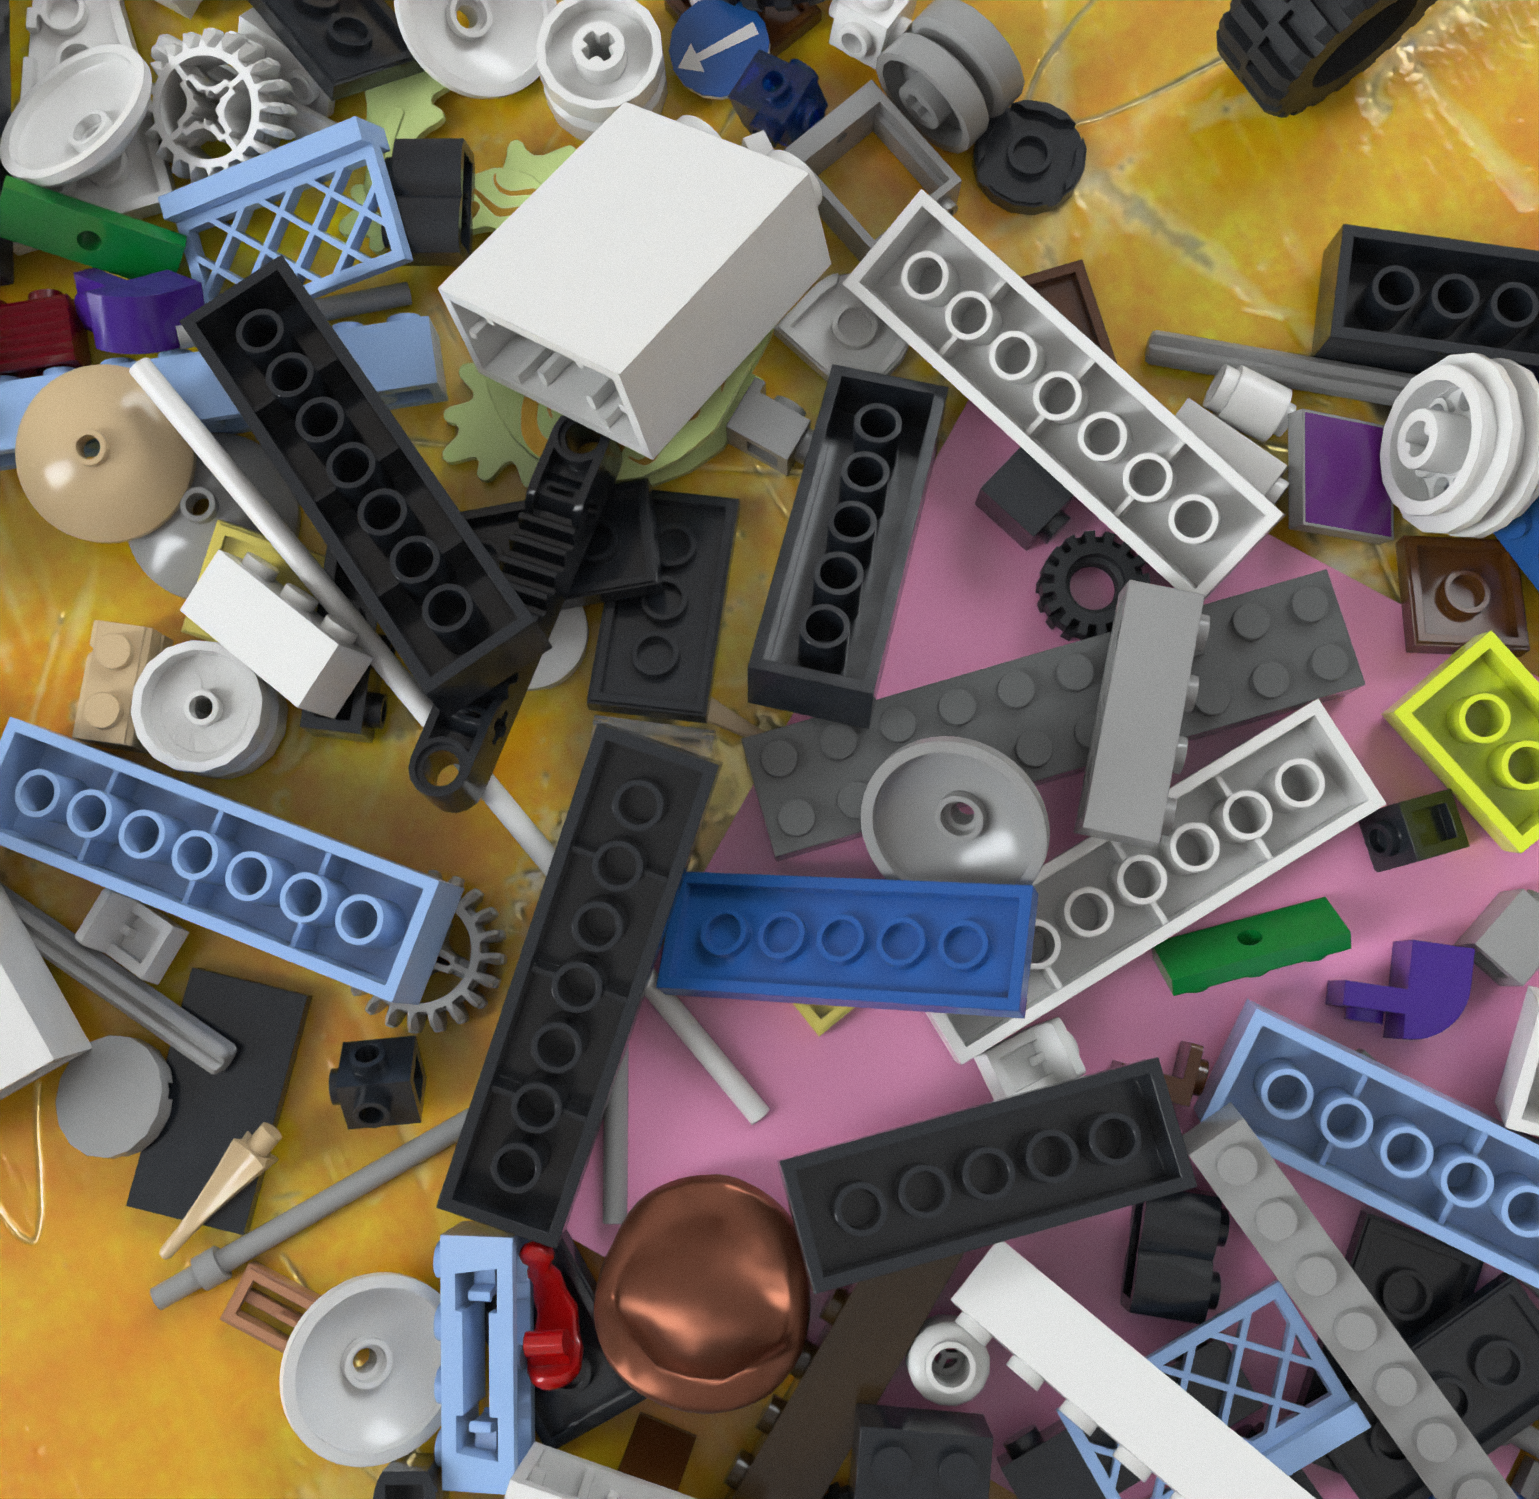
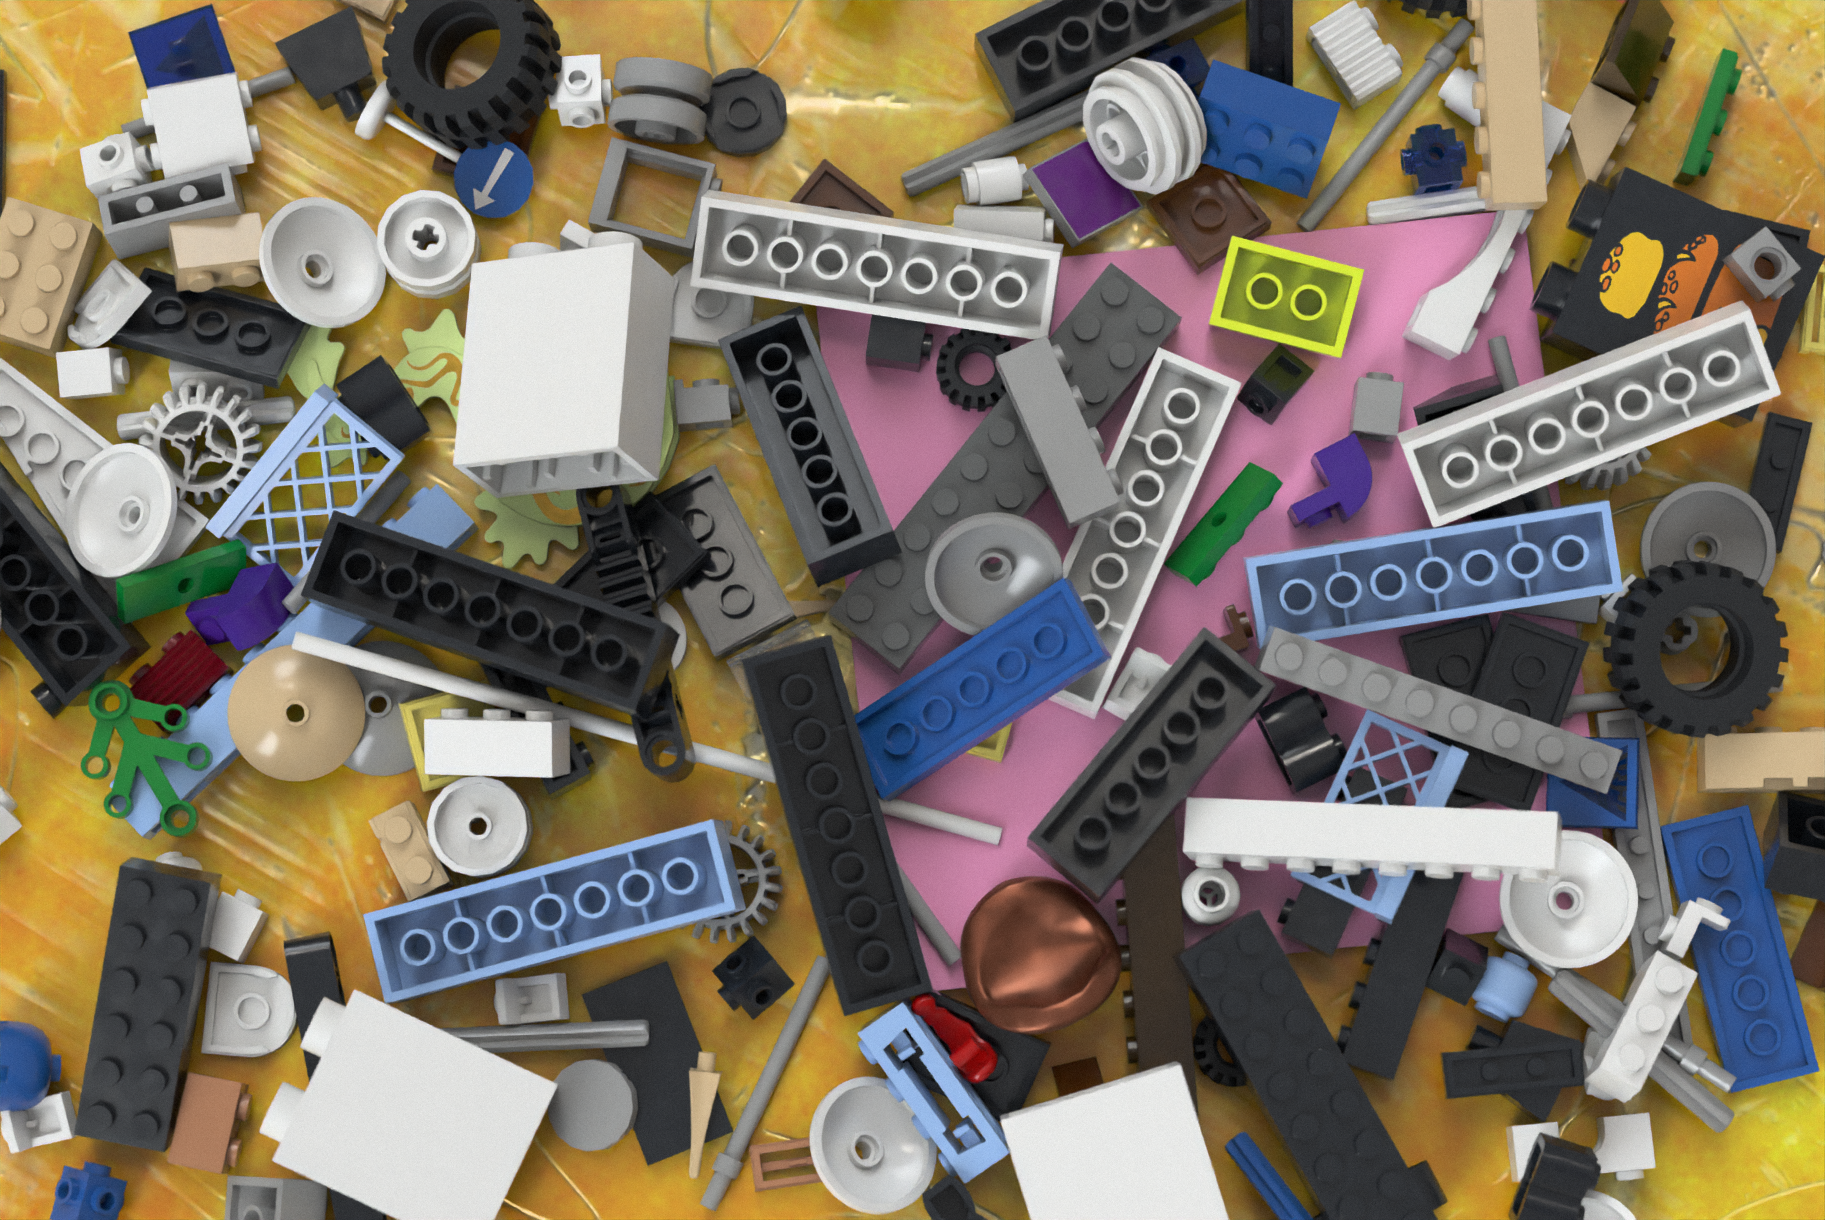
camera: 40 degrees left, 0 degrees up
clear blue brick [728,49,828,148] -> none

